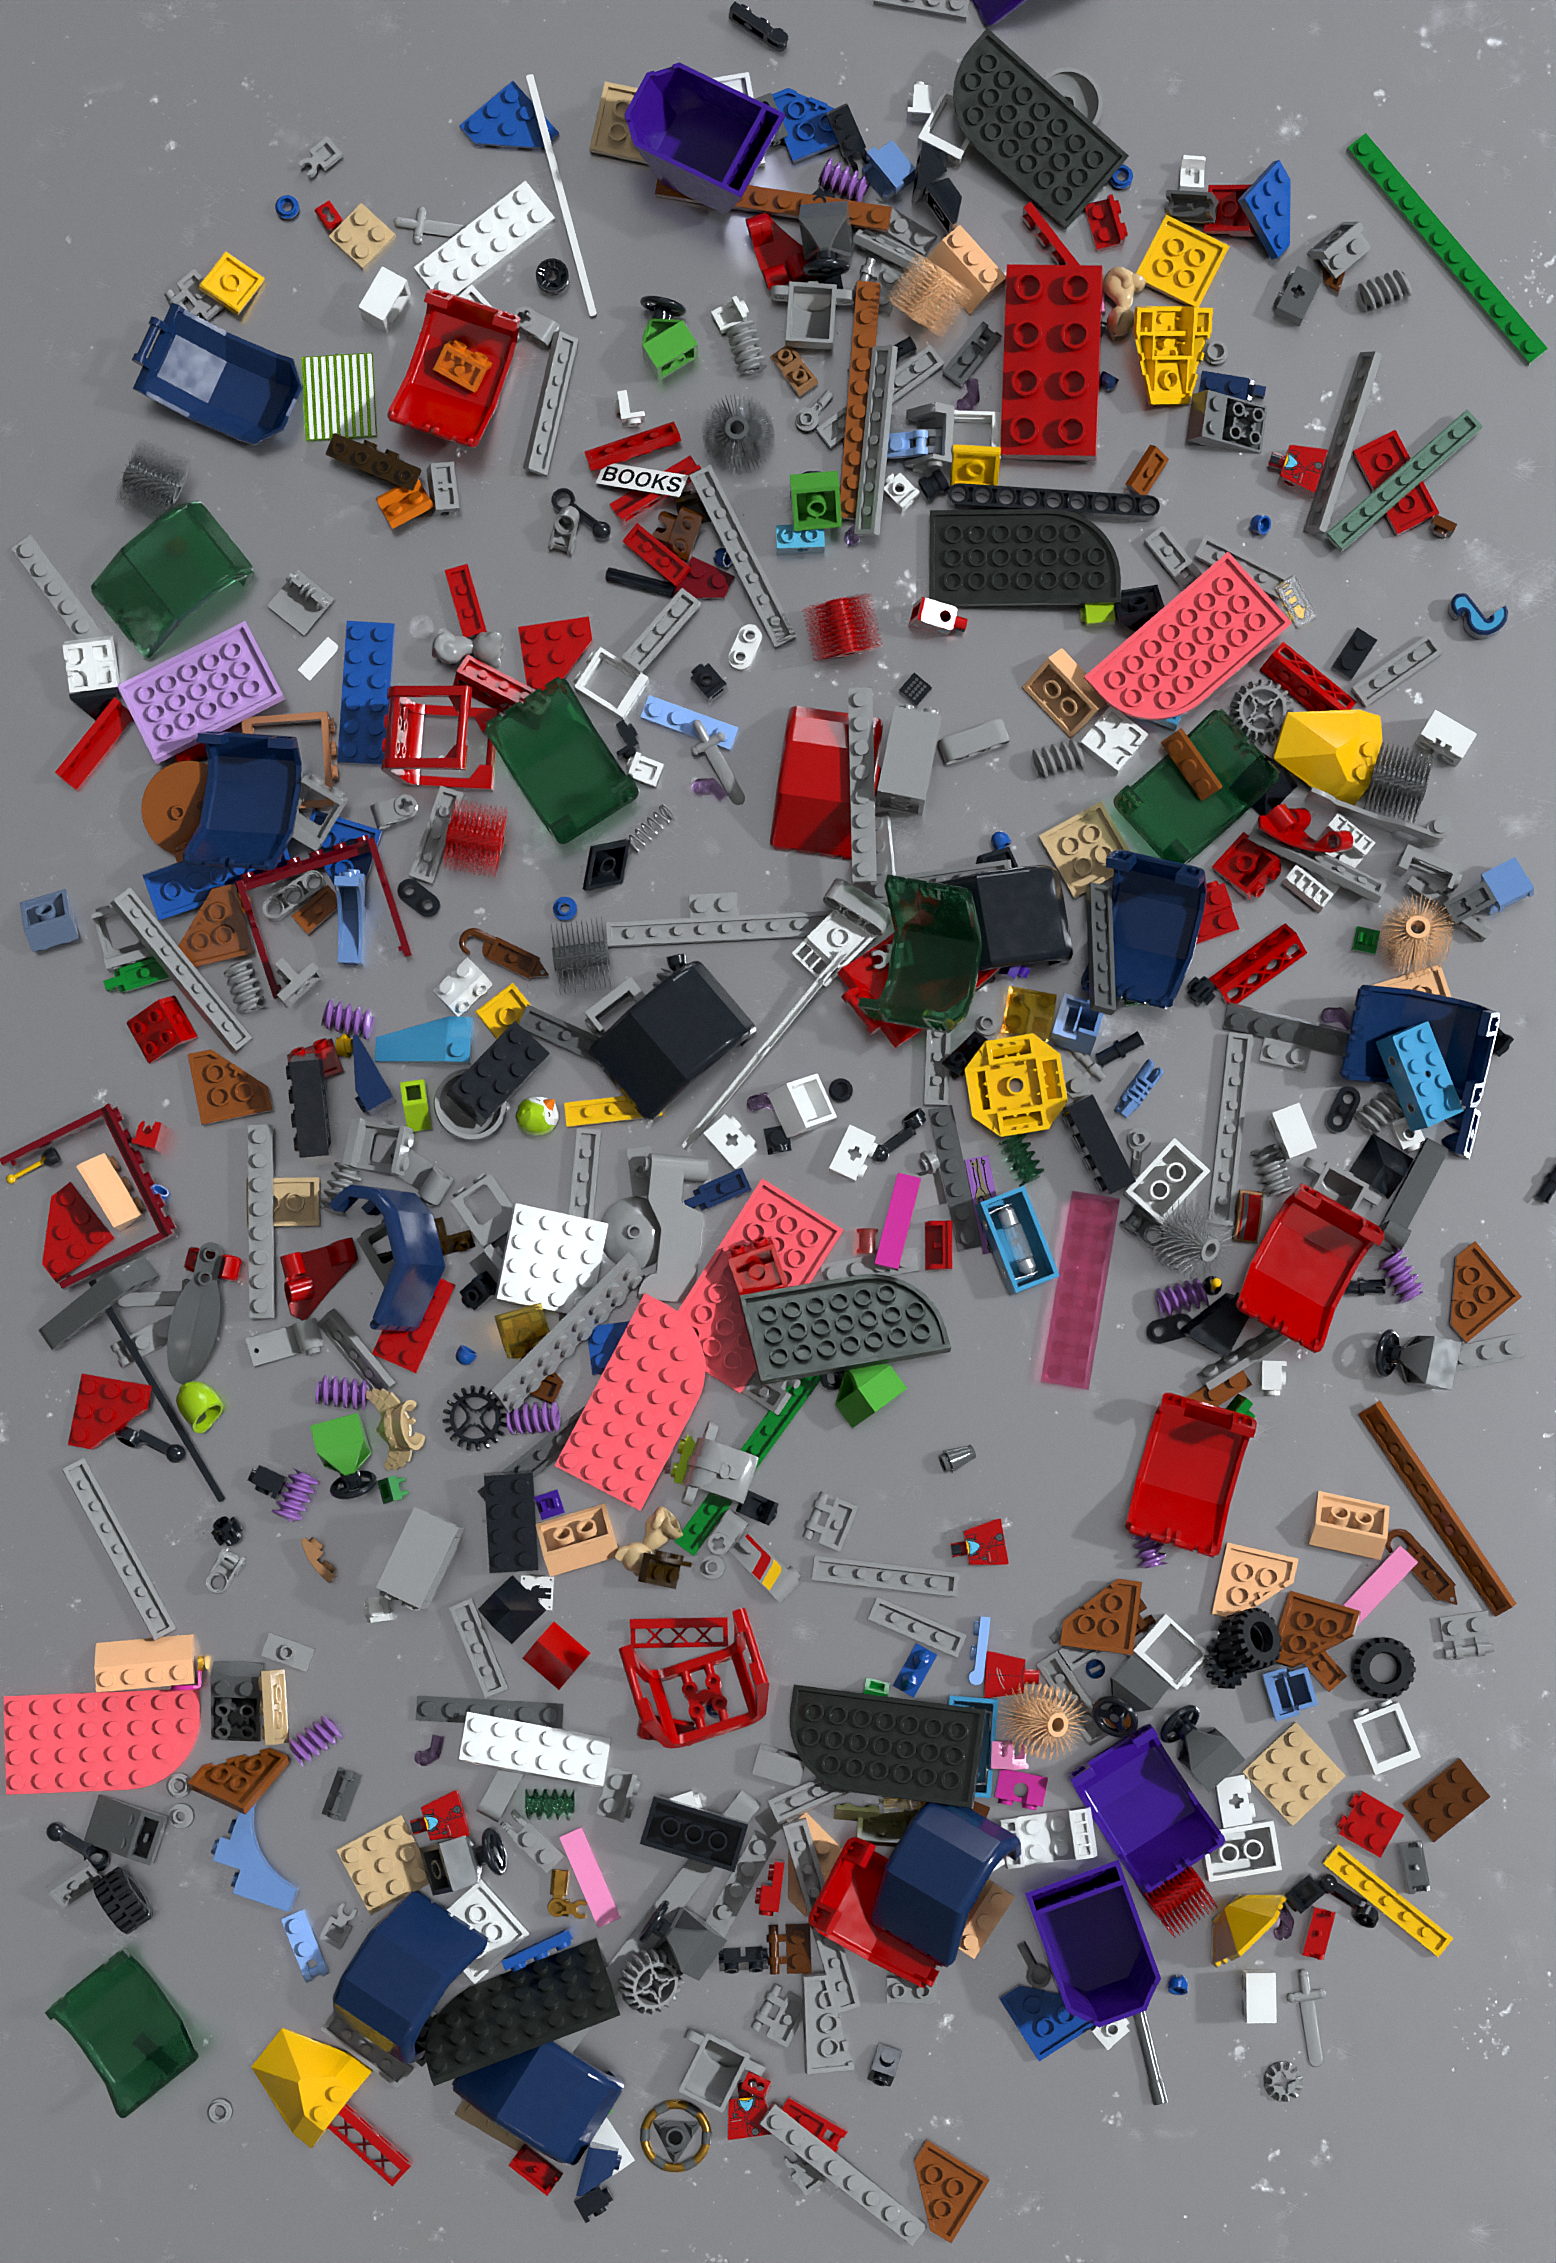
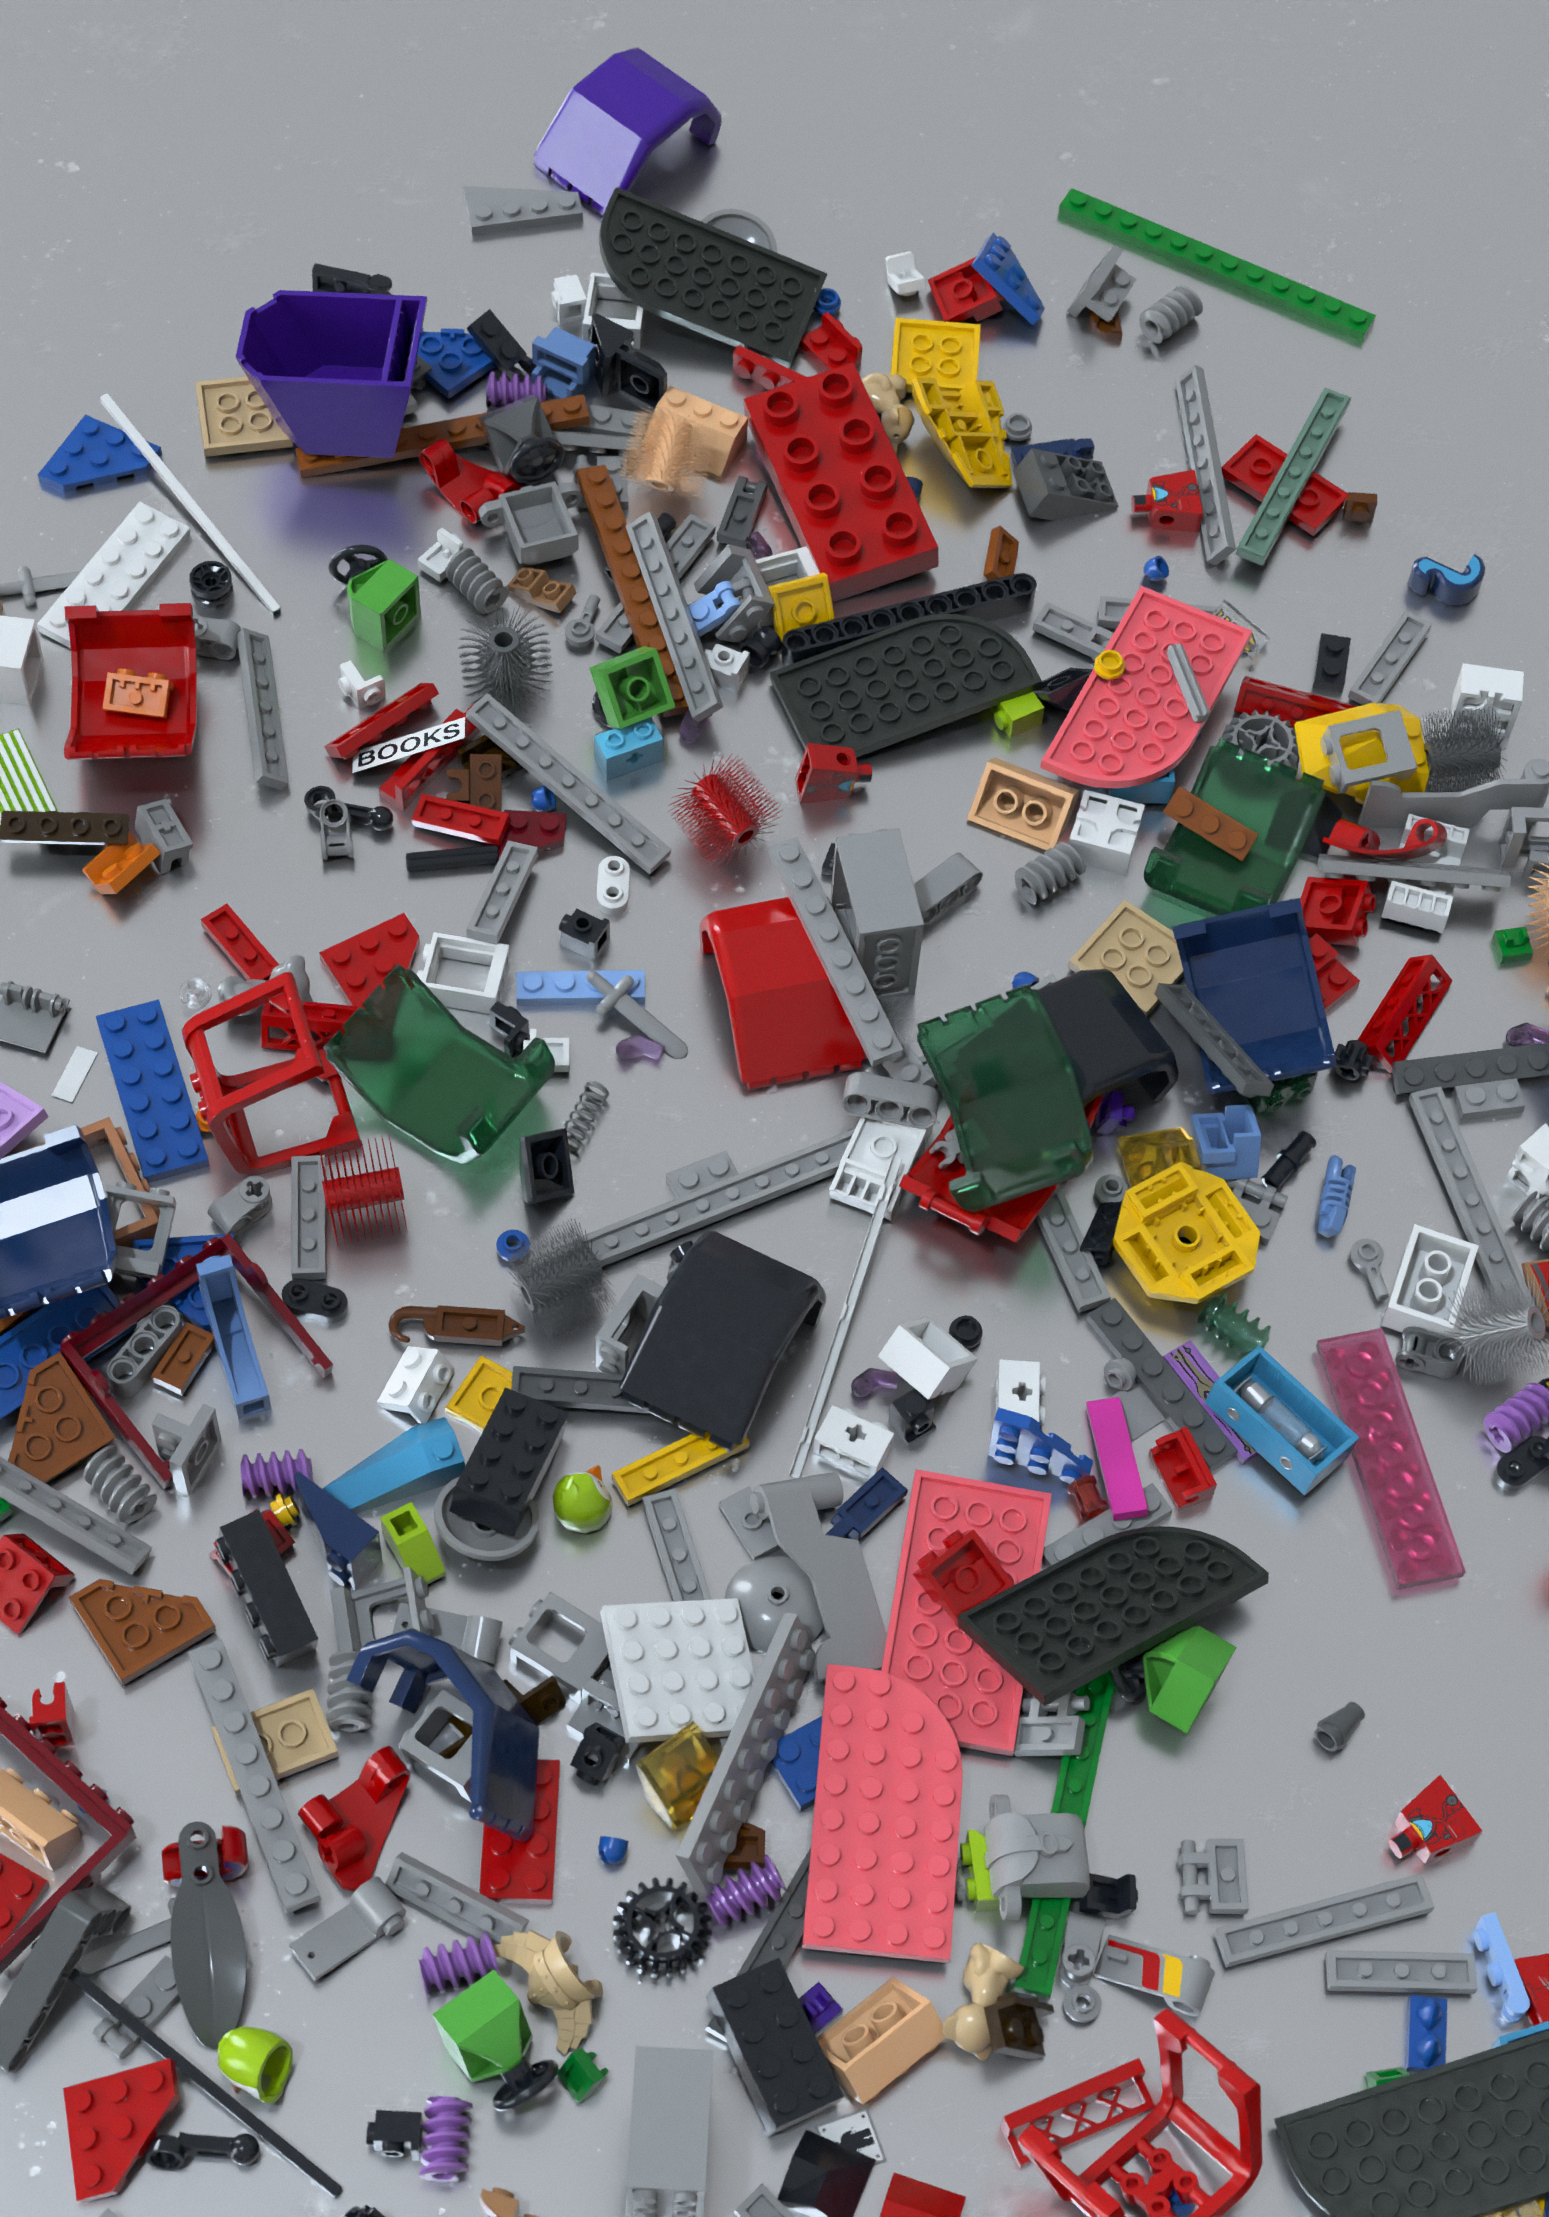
camera: 25 degrees left, 25 degrees down
black piece [871,1108,926,1163] -> none
black brick [1061,1094,1136,1194] -> none
dark grey hinge [1164,190,1219,224] -> none
dark grey brick [1273,266,1323,326] -> none
none -> blue plate [988,1407,1093,1485]
none -> yellow plate [1094,650,1125,680]
none -> light grey axle [1167,643,1210,723]
none -> light grey window [1320,710,1417,794]

